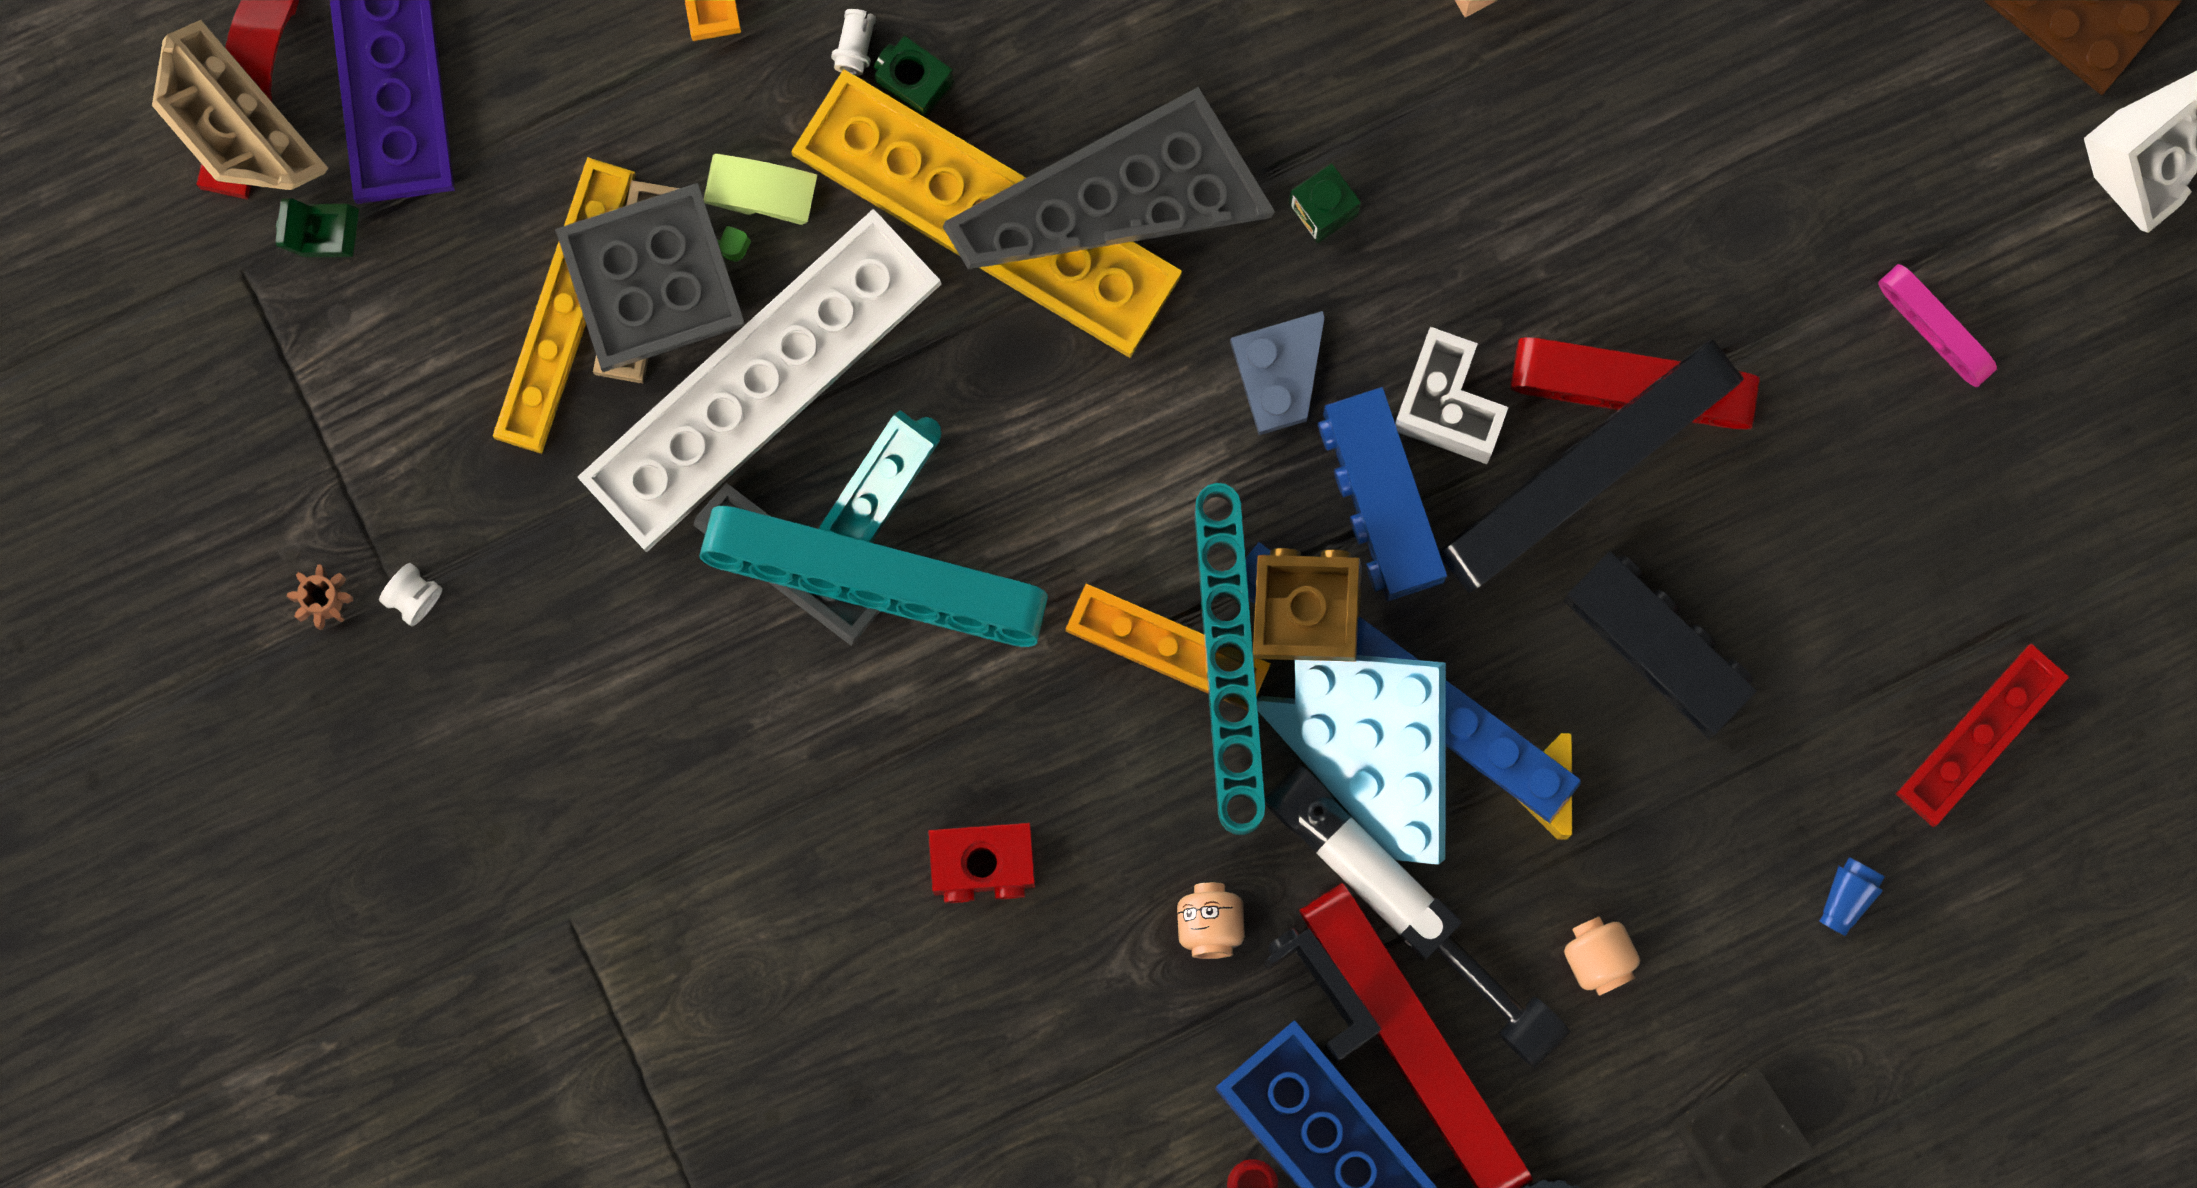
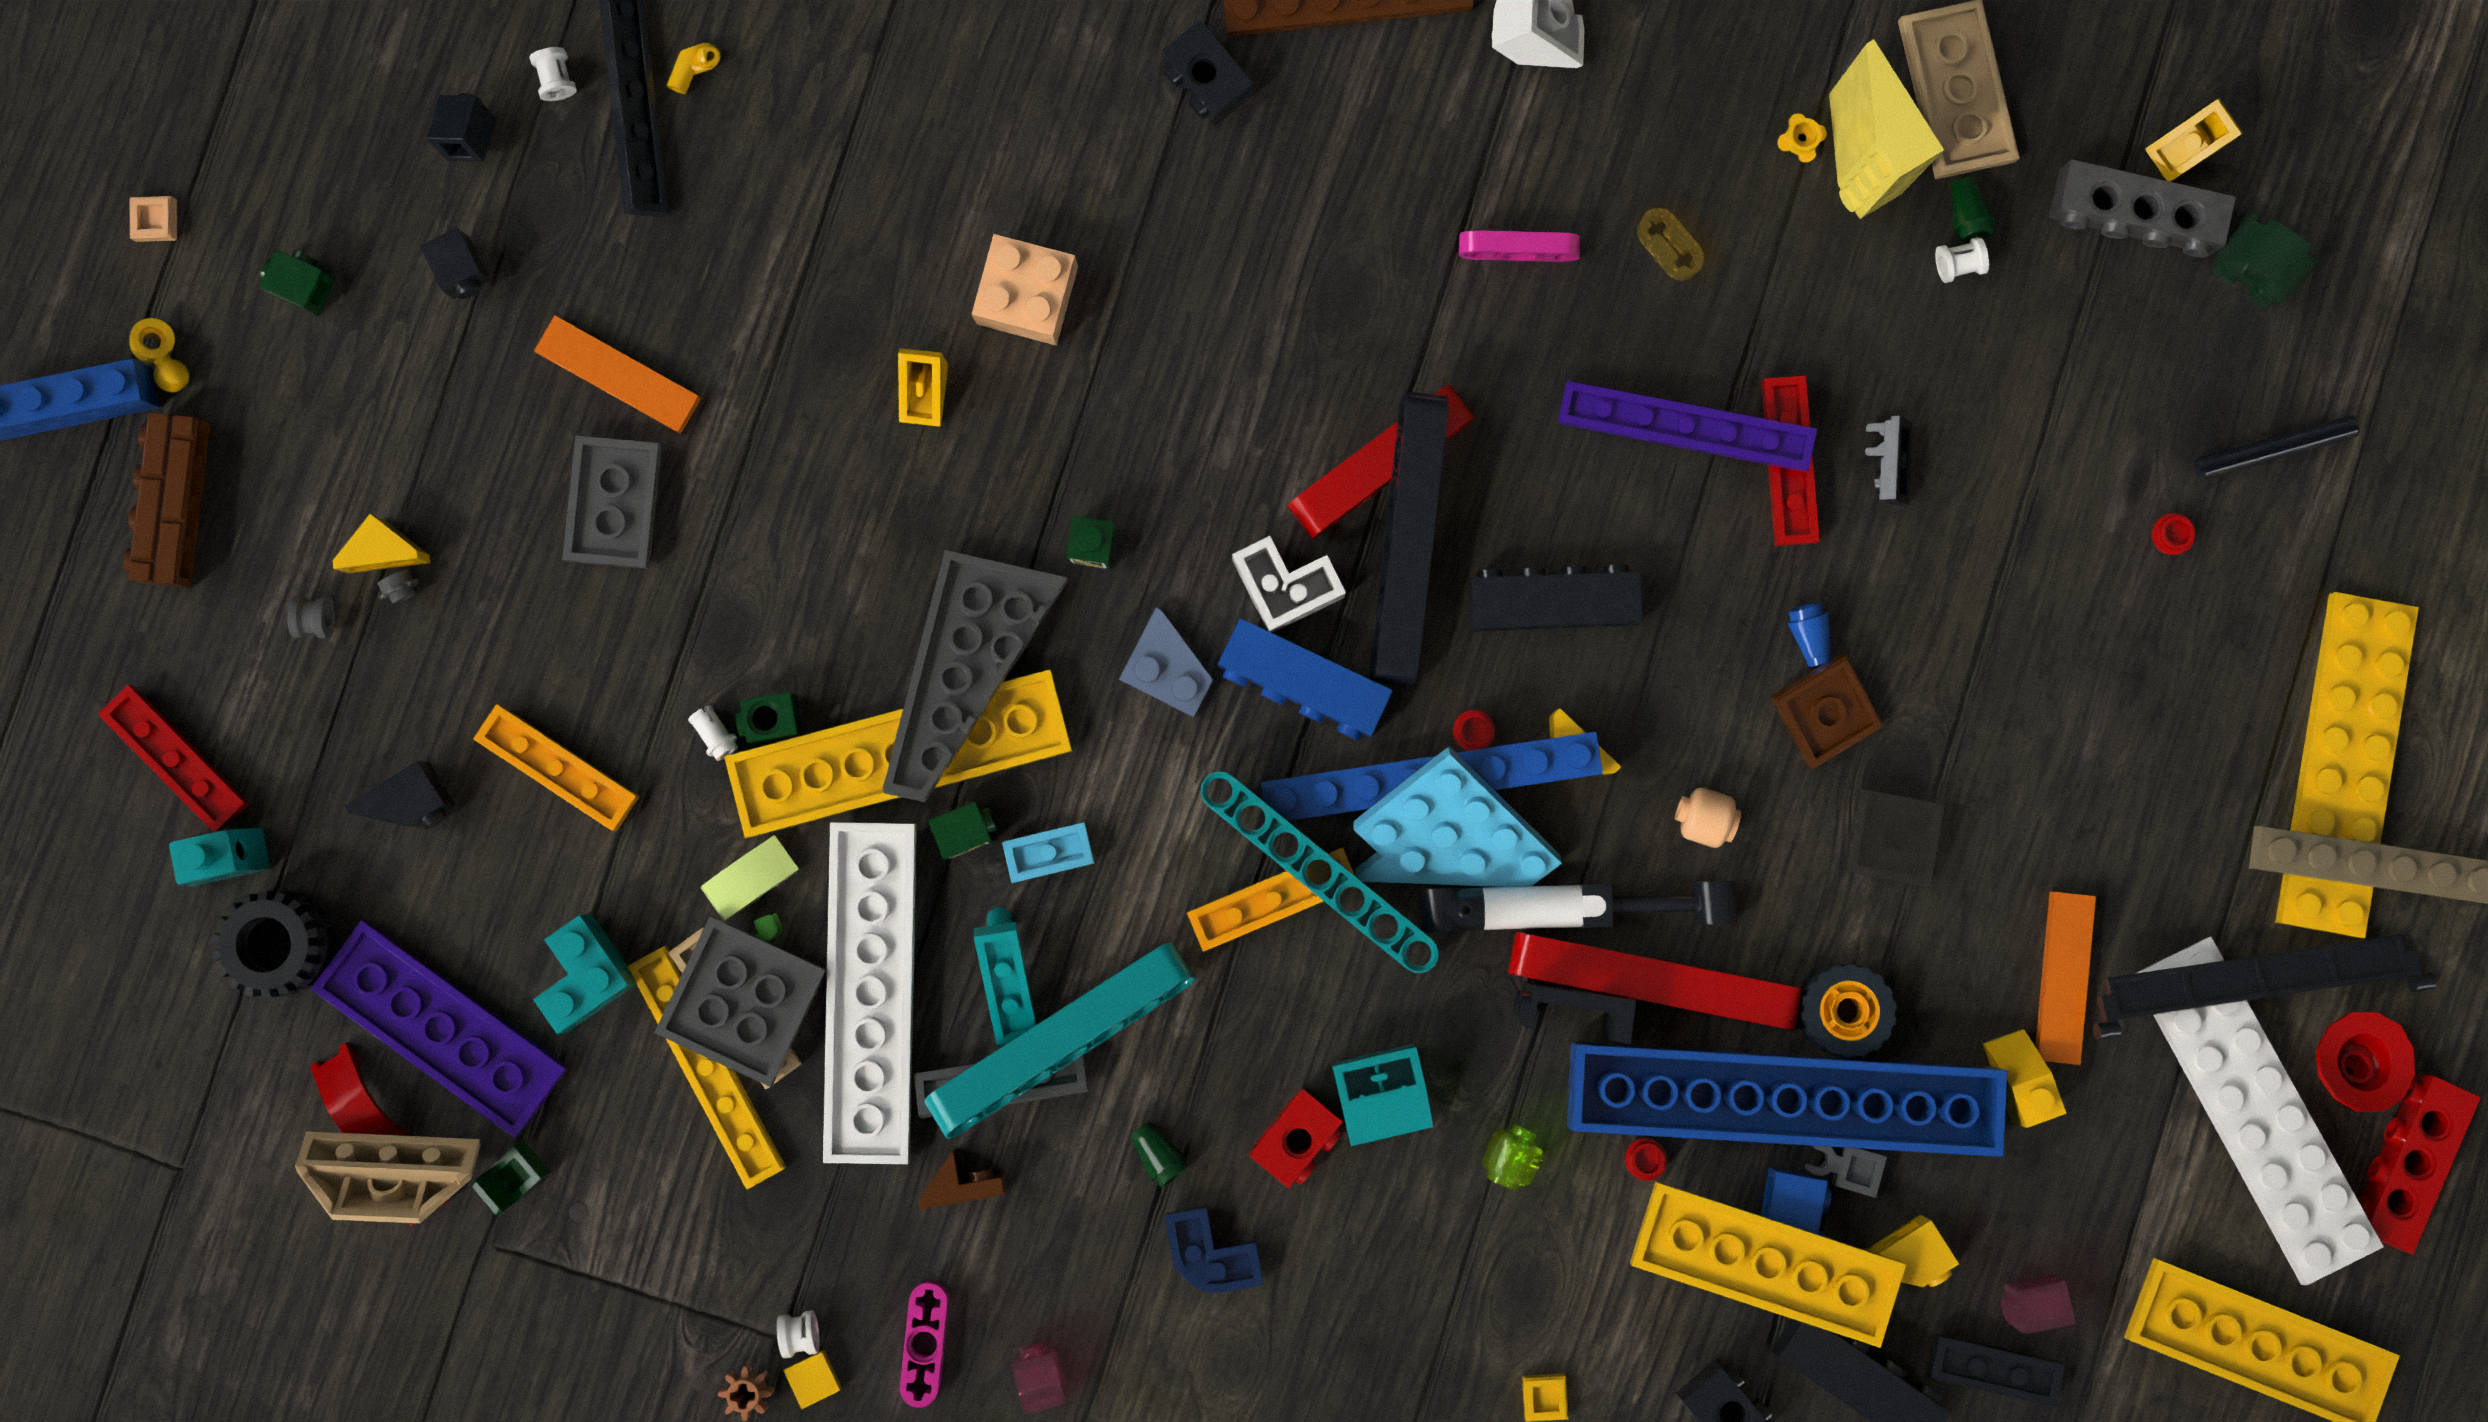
camera: 45 degrees left, 5 degrees up
light nougat head [1177,882,1245,959] -> none
pearl gold plate [1253,548,1362,662] -> none
none -> teal brick [533,914,637,1034]
none -> yellow tile [783,1350,842,1409]
none -> dark pink beam [900,1280,950,1408]
none -> reddish brown slope [918,1147,1008,1210]
none -> dark green brick [928,801,998,860]
none -> medium azure plate [1002,822,1095,883]
none -> clear pink brick [1011,1342,1068,1414]
none -> dark green cone [1130,1122,1188,1188]
none -> dark blue plate [1165,1206,1263,1293]
none -> teal slope [1331,1044,1433,1146]
none -> red plate [1453,710,1495,751]
none -> clear neon green head [1482,1124,1544,1191]
none -> dark purple plate [1558,381,1817,472]
none -> clear yellow beam [1637,208,1704,281]
none -> reddish brown tile [1770,653,1884,770]
none -> plate [1865,416,1913,506]

